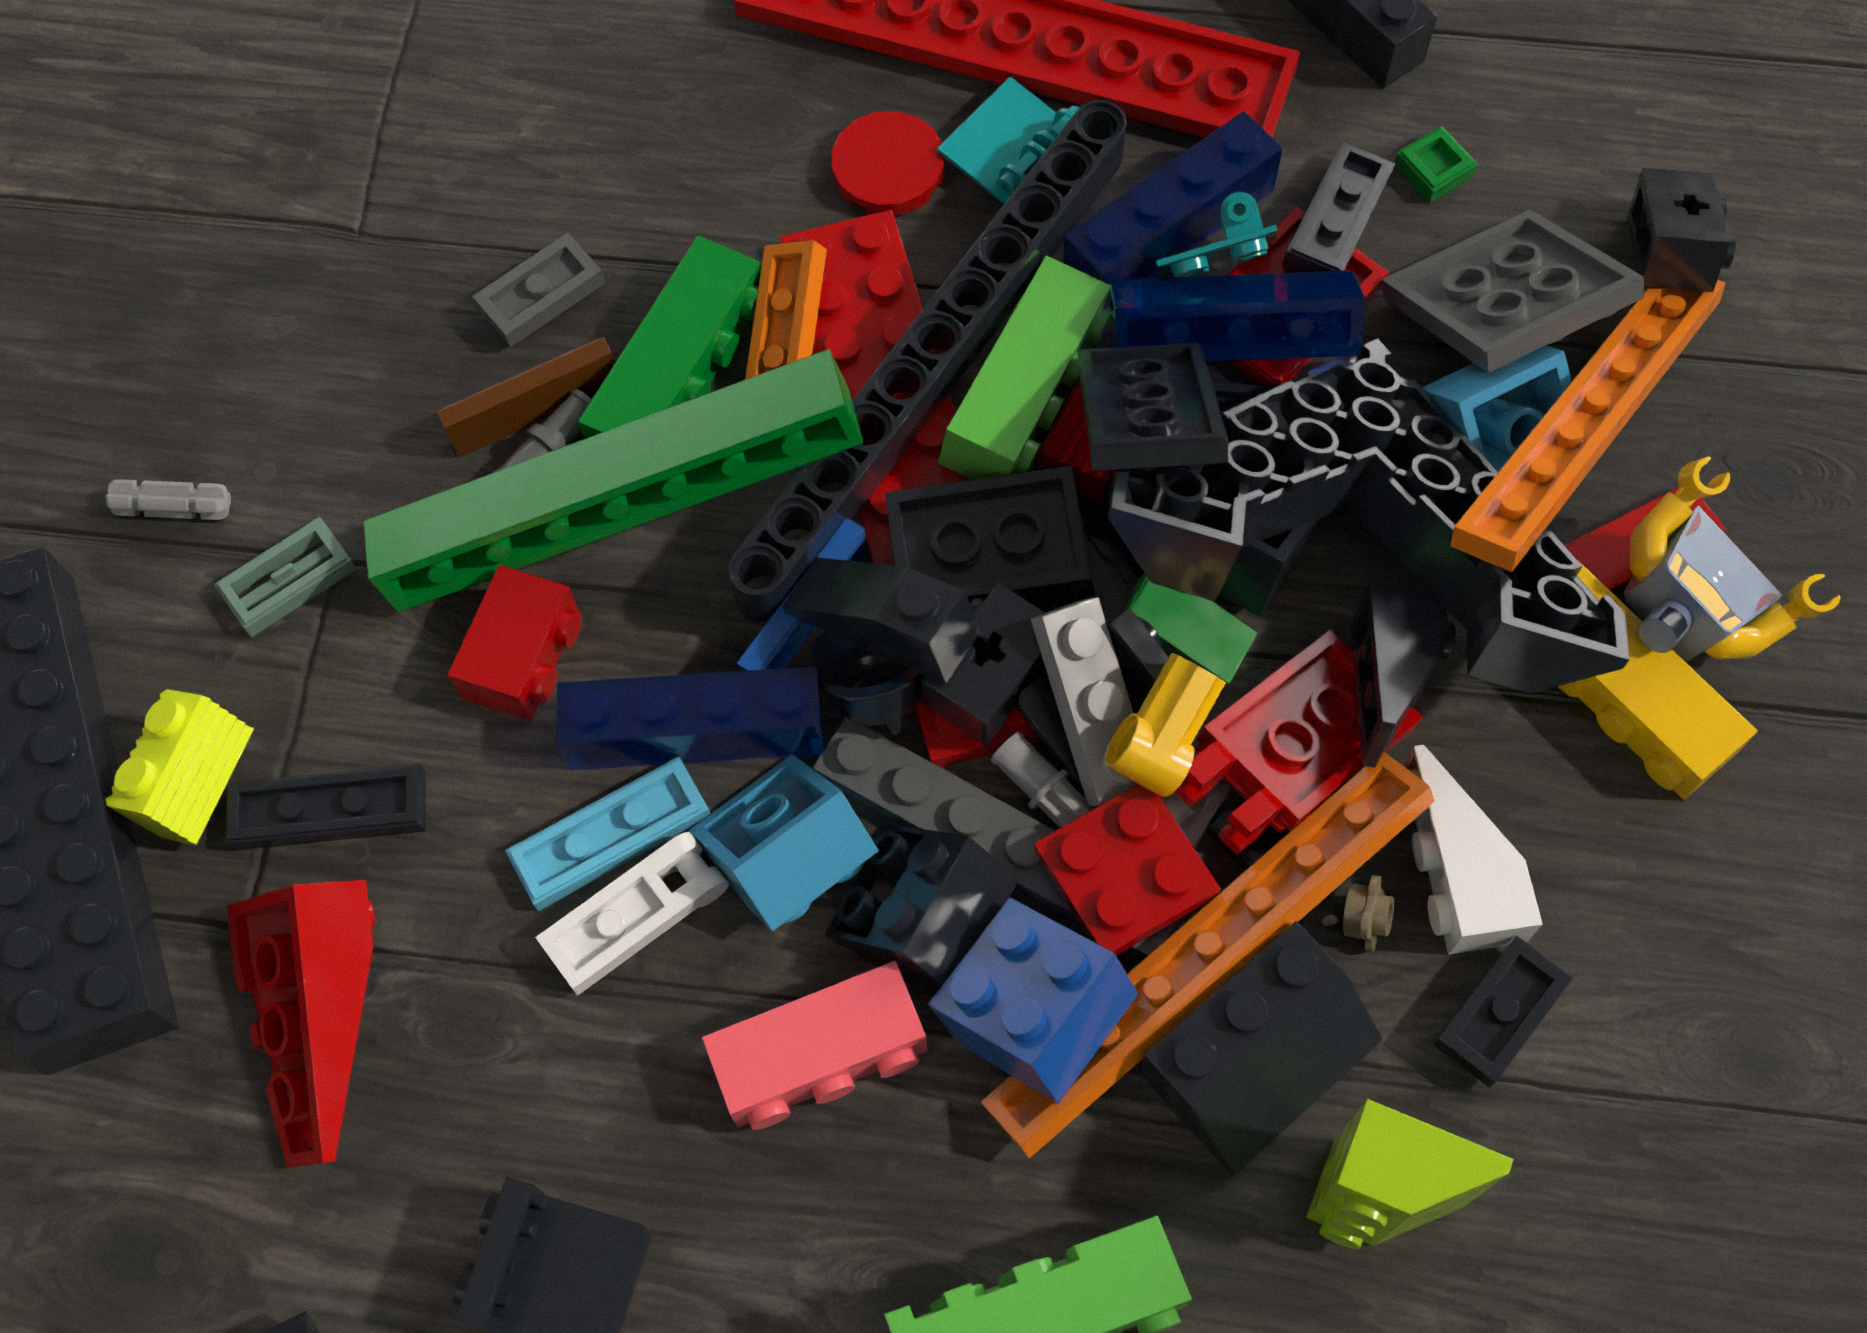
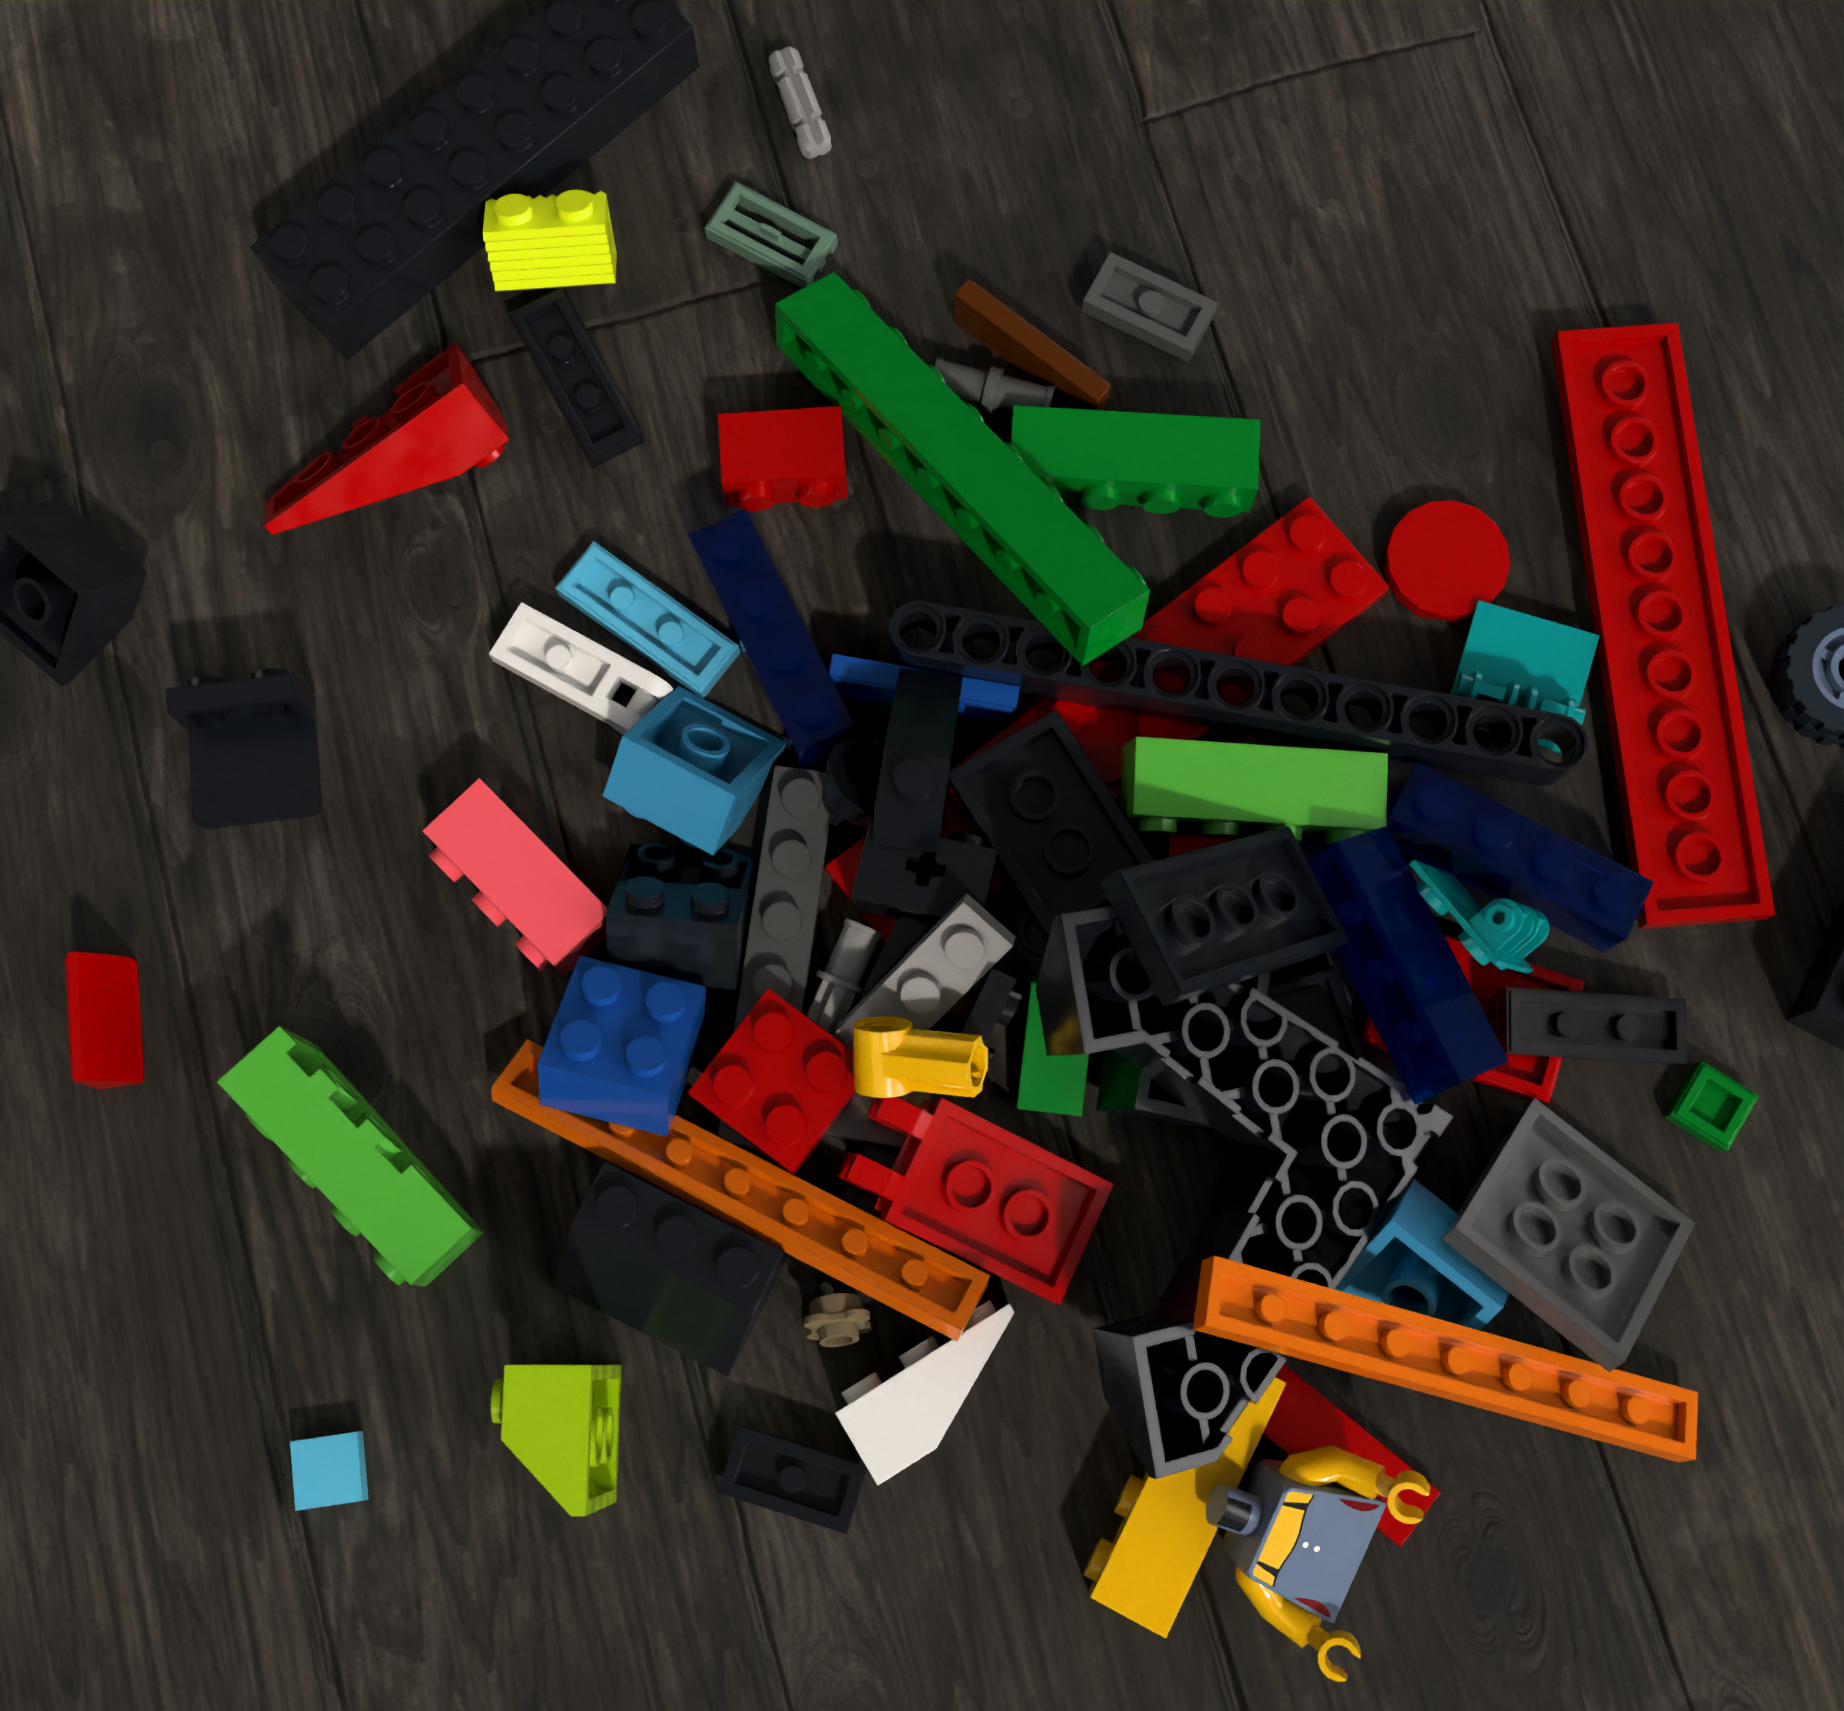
camera: 65 degrees right, 10 degrees up
orange plate [745,240,827,380] -> none
black slope [1351,581,1456,768] -> none
black brick [1627,168,1736,292] -> none

